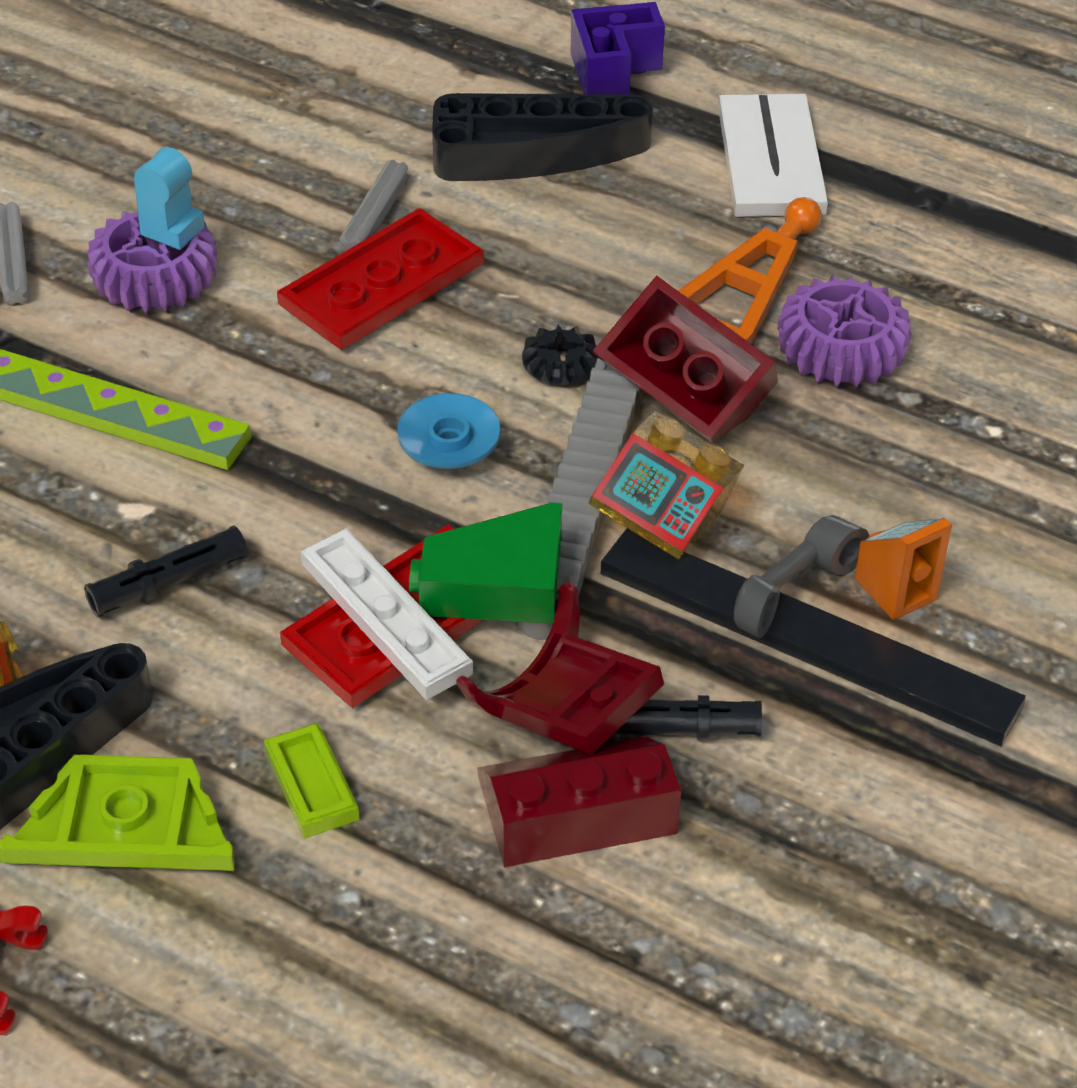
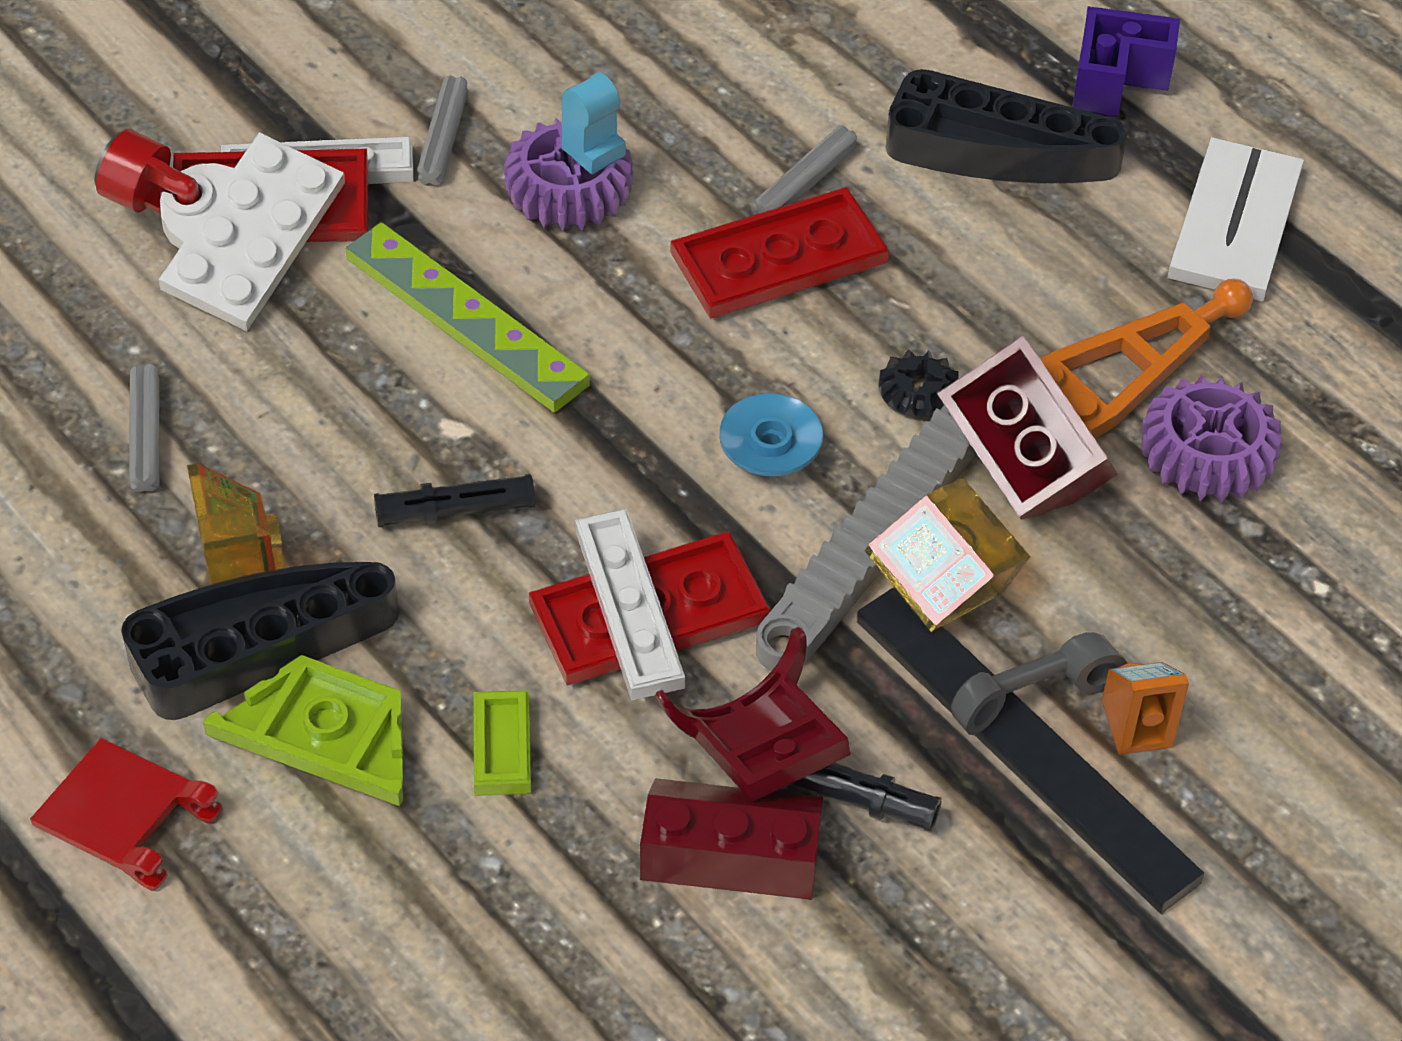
camera: 20 degrees right, 5 degrees up
green slope [409,502,562,624] -> none

